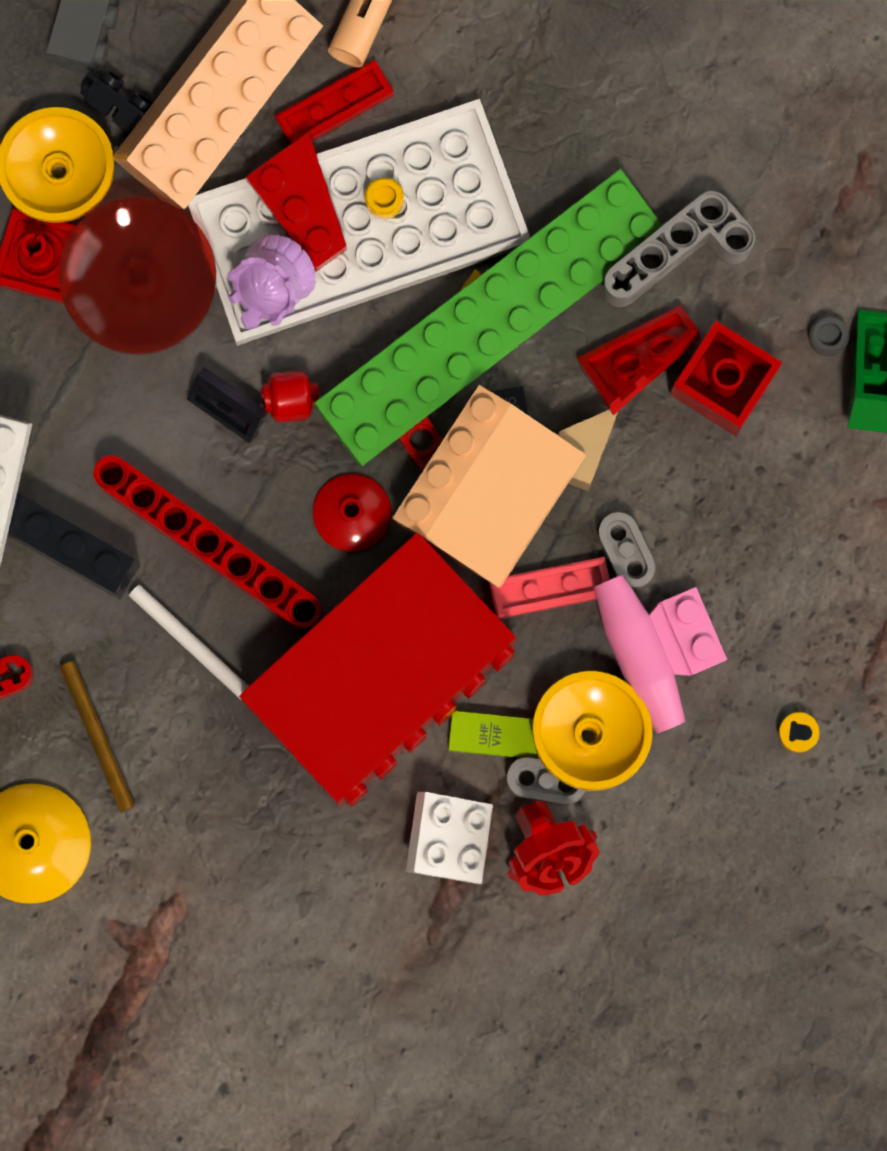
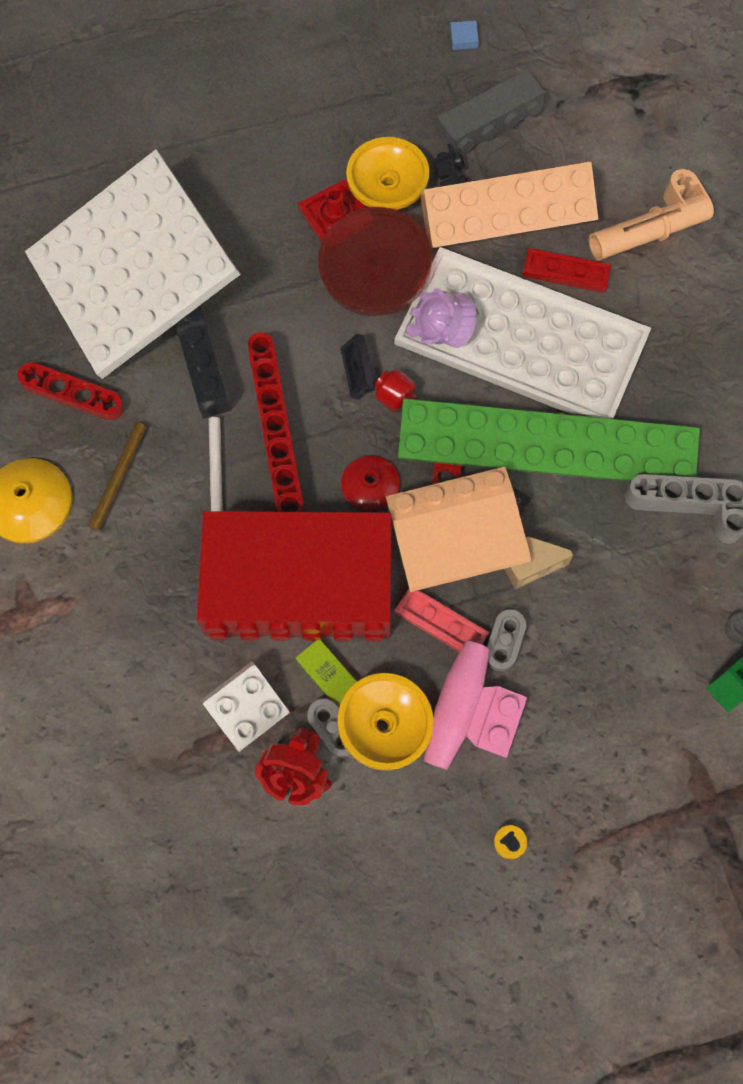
camera: 45 degrees right, 10 degrees down
red wing [246,132,347,272] -> none
yellow tile [365,178,404,219] -> none
red wing [577,305,700,415] -> none
red brick [670,321,783,437] -> none

